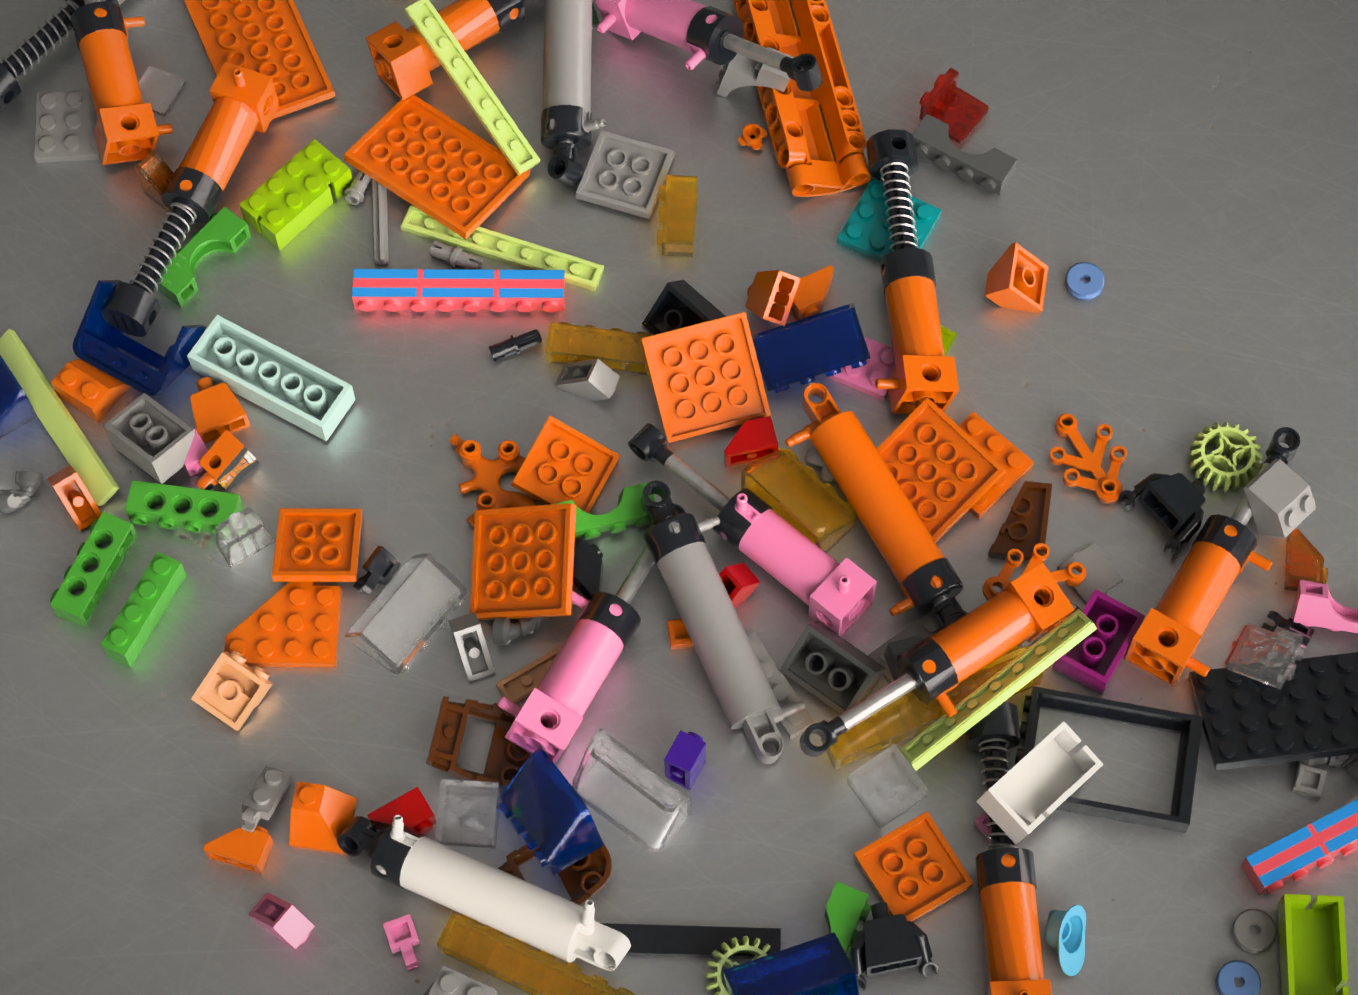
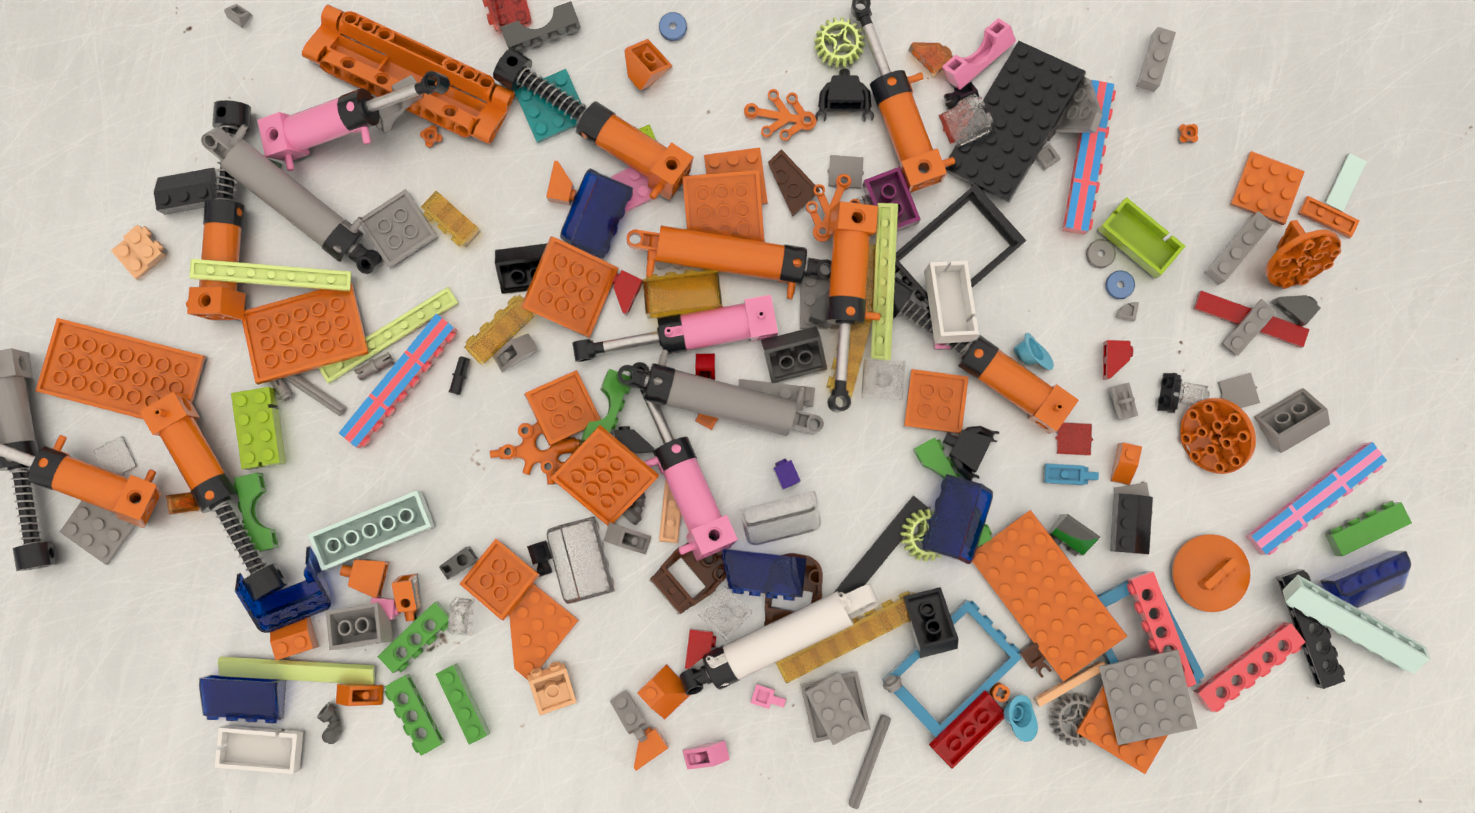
camera: 50 degrees left, 20 degrees up
orange torso [746,270,801,327] -> none
light grey slope [1244,459,1316,538] -> none
none -> dark grey leg [439,546,479,580]

